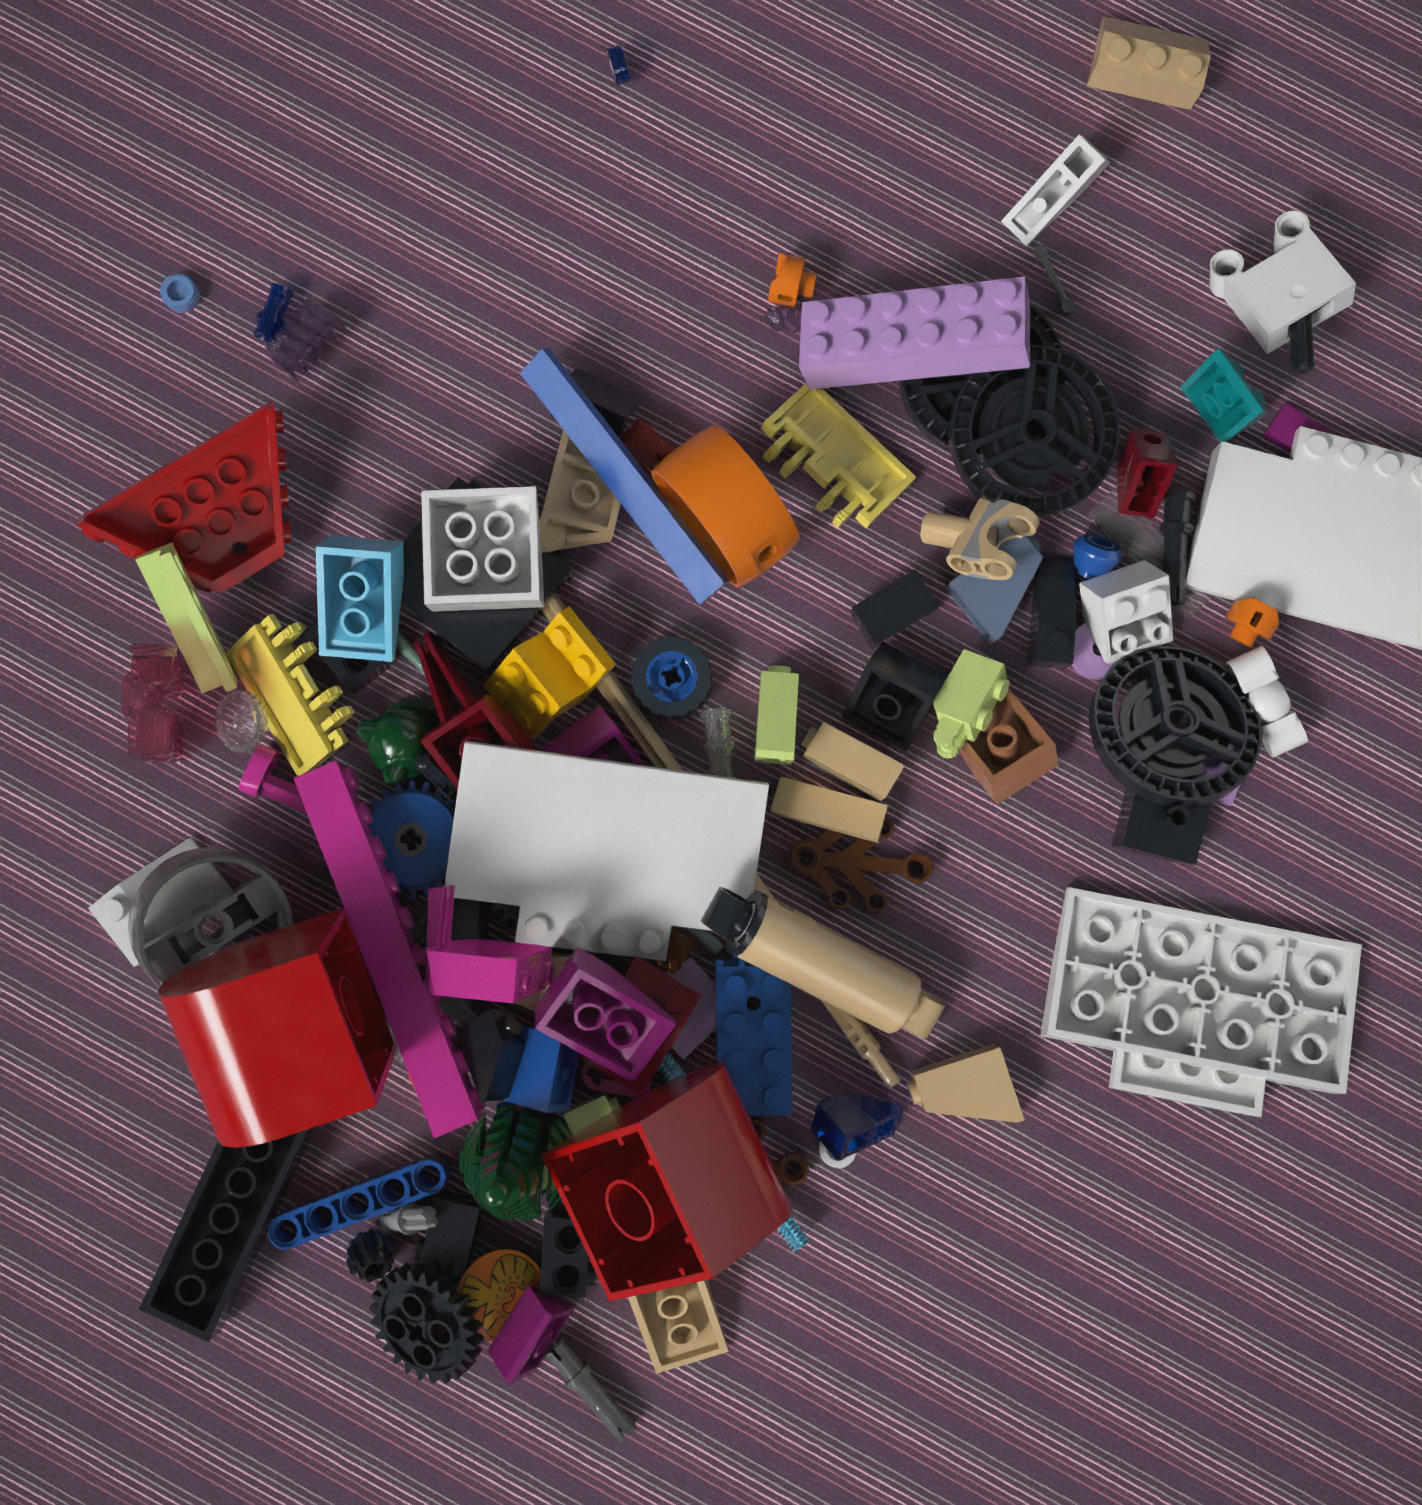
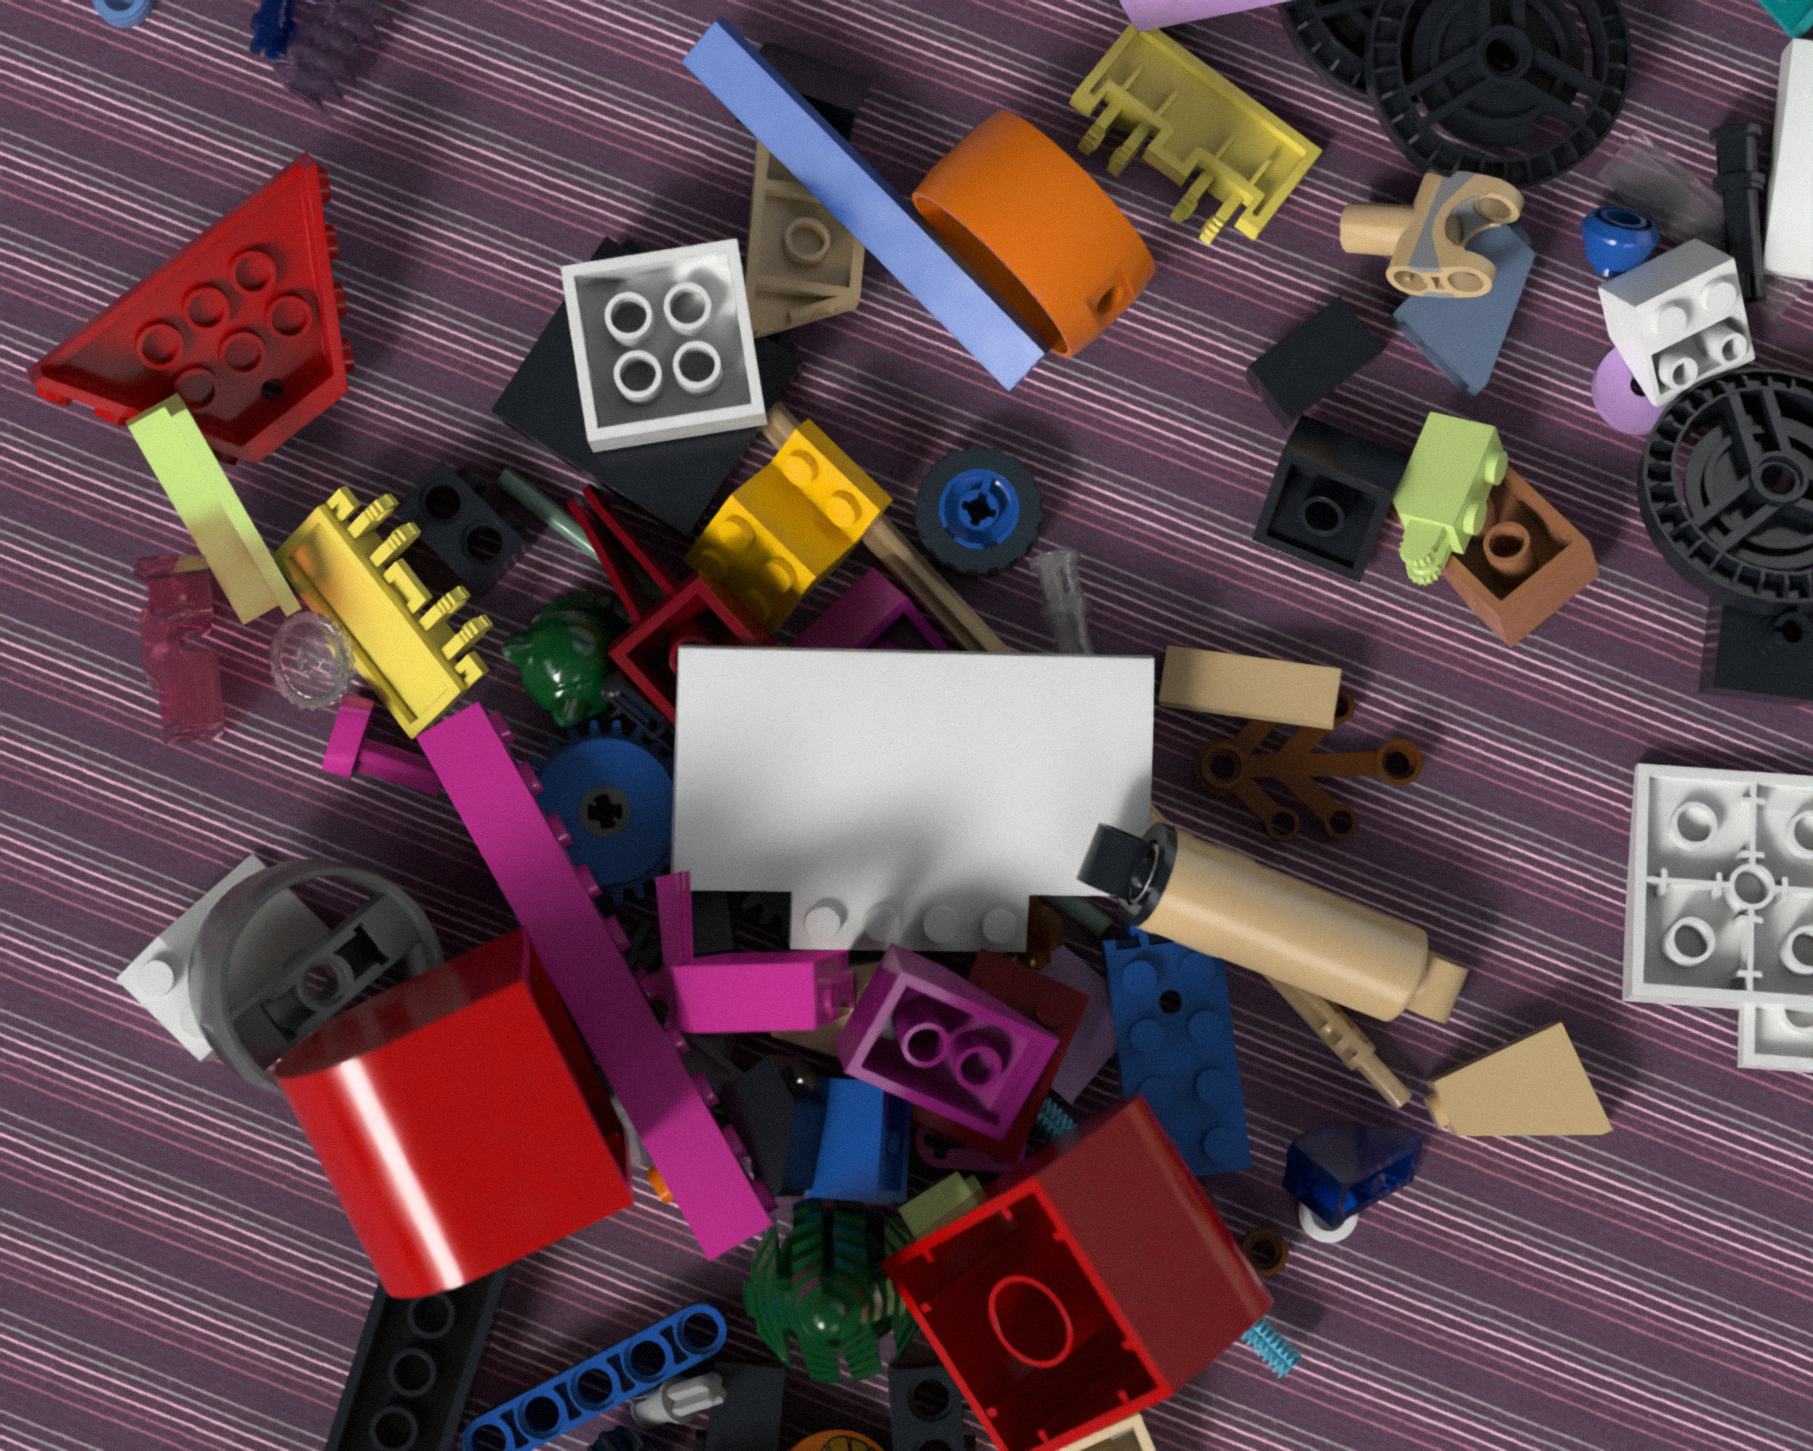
camera: 10 degrees left, 0 degrees up
medium azure slope [316,535,404,662] -> none
clear red piece [620,418,675,481] -> none
yellowish green slope [754,665,799,765] -> none
tan slope [801,722,905,802] -> none
black slope [1027,558,1076,669] -> none
dark red torso [1116,428,1178,518] -> none

